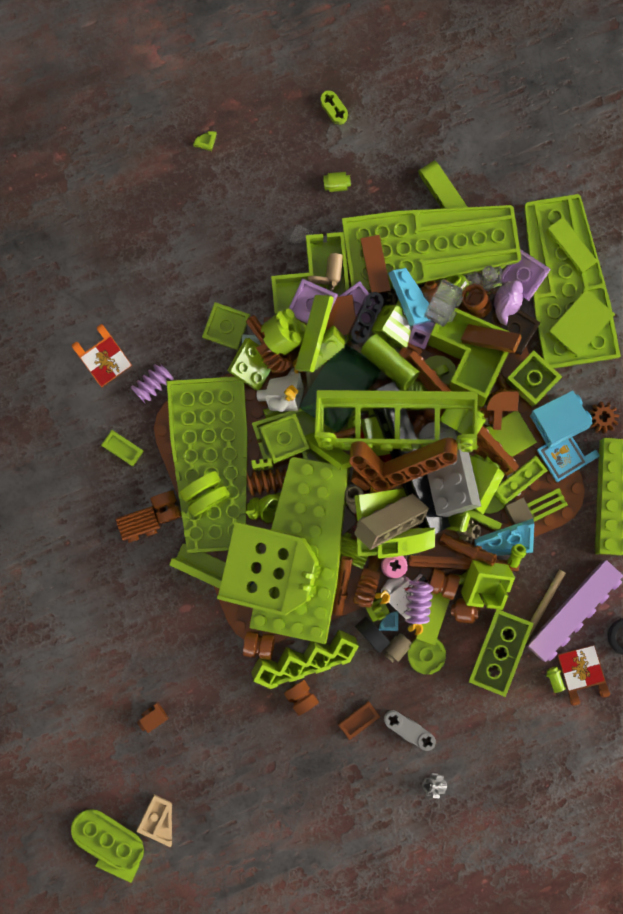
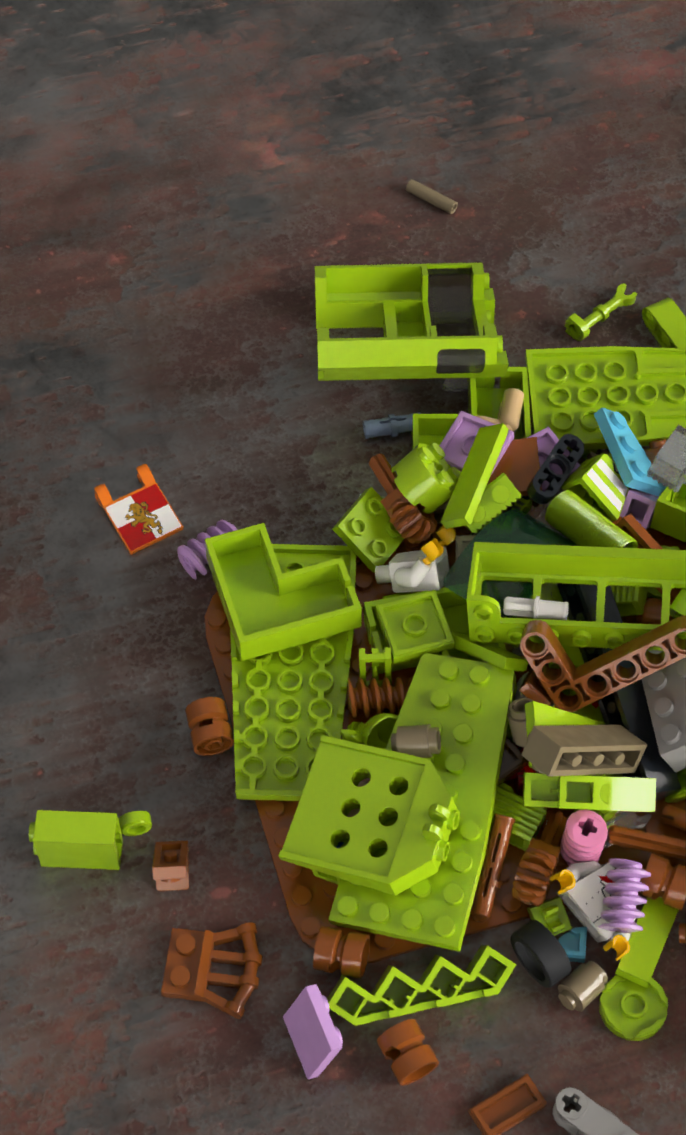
camera: 10 degrees right, 25 degrees down
lime tile [101,430,144,467] -> none
dark orange brick [115,506,161,543] -> none
dark orange brick [137,702,169,733] -> none
lime panel [169,544,226,589] -> none
lime wheel [179,471,230,517] -> none
lime tile [193,131,217,151] -> none
lime tile [202,302,251,351] -> none
lime beam [321,91,348,125] -> none
lime brick [323,172,351,192] -> none
dark orange tile [360,235,391,294] -> none
none -> lime brick [29,810,123,870]
none -> lime tile [118,811,152,836]
none -> dark orange slope [152,840,189,891]
none -> dark orange plate [161,922,263,1019]
none -> lime piece [204,523,362,661]
none -> lavender tile [283,984,343,1079]
none -> lime piece [315,262,509,381]
none -> sand blue pin [363,412,421,439]
none -> dark tan brick [391,724,441,758]
none -> dark tan piece [406,179,458,214]
none -> white axle [503,596,569,620]
none -> lime piece [565,283,637,341]

